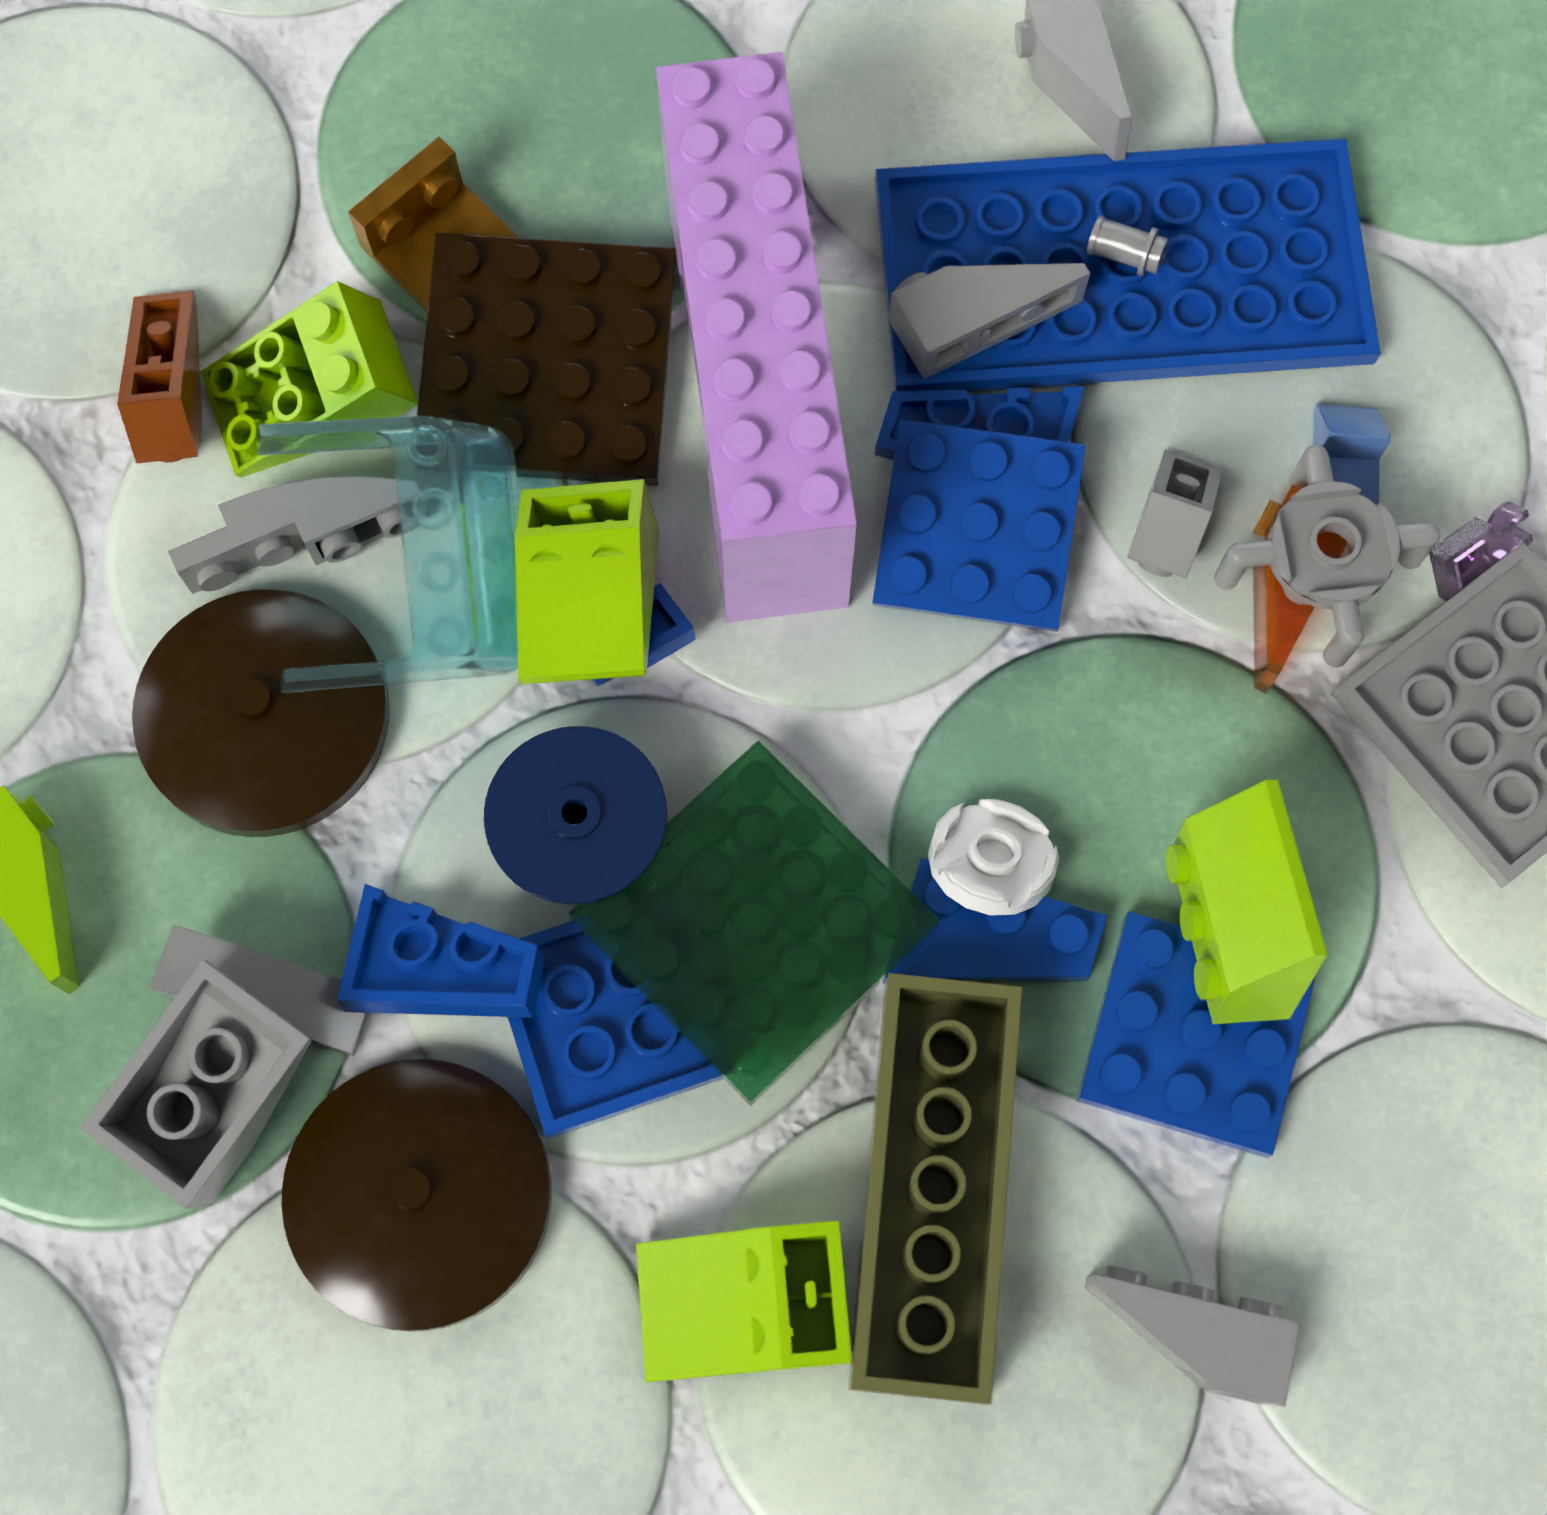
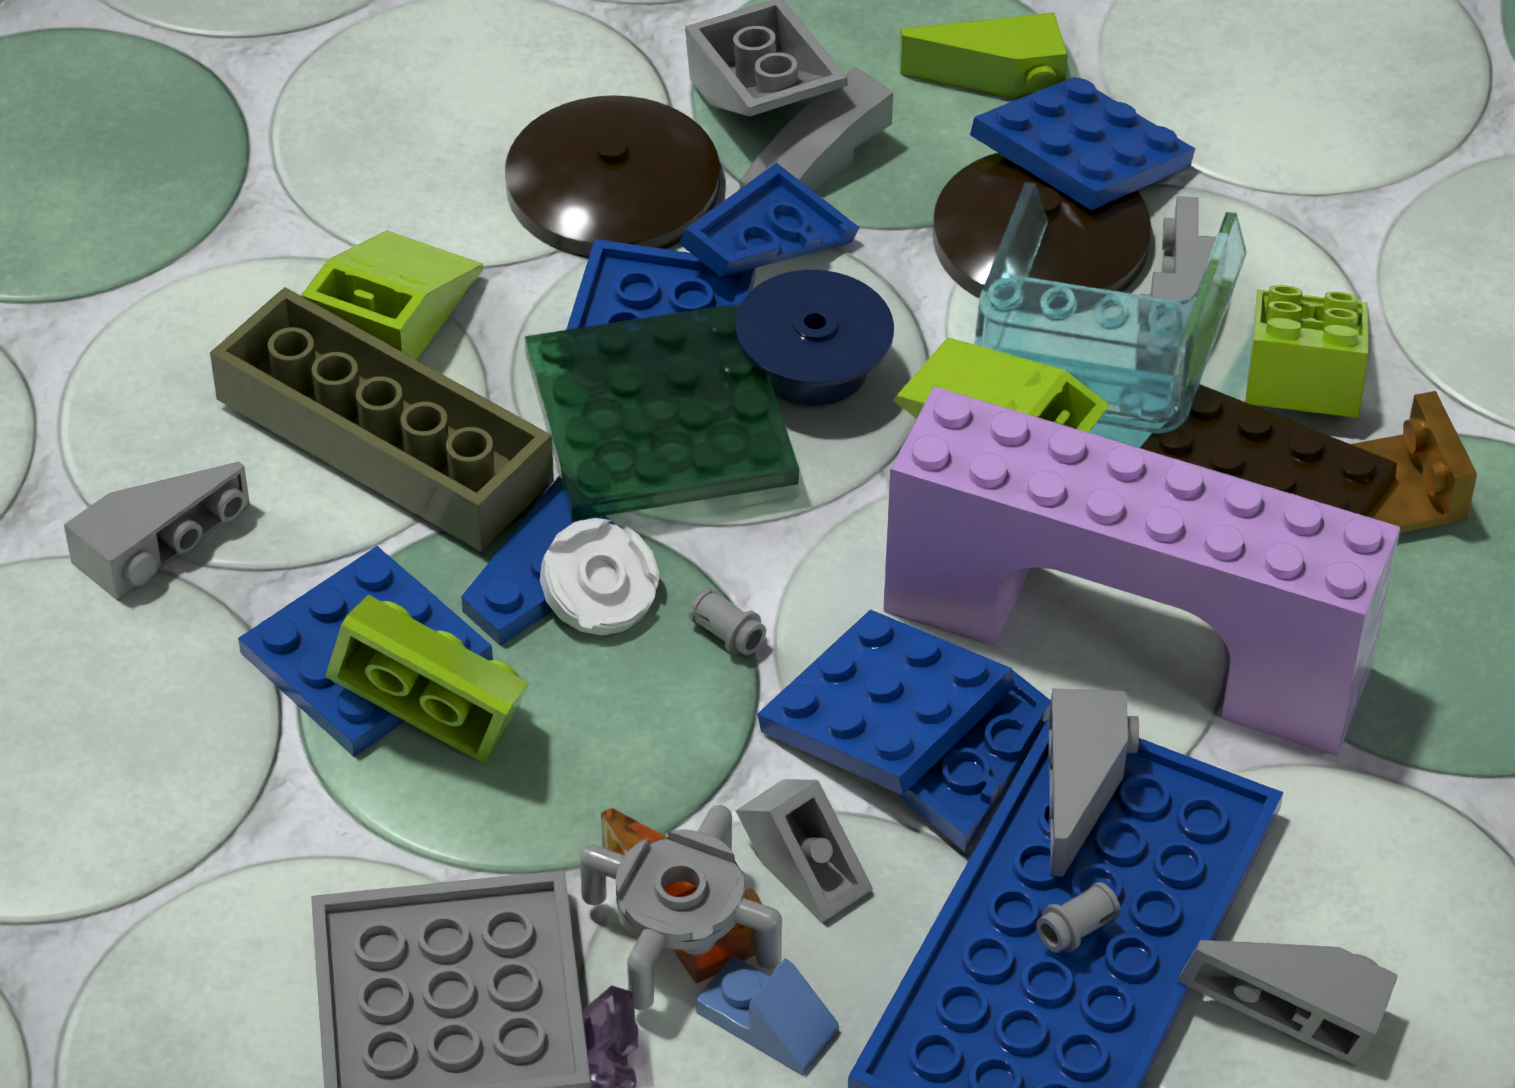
camera: 120 degrees right, 25 degrees down
dark orange slope [117,290,202,464] -> none
none -> light grey pin [688,588,766,656]
none -> blue plate [970,77,1196,210]

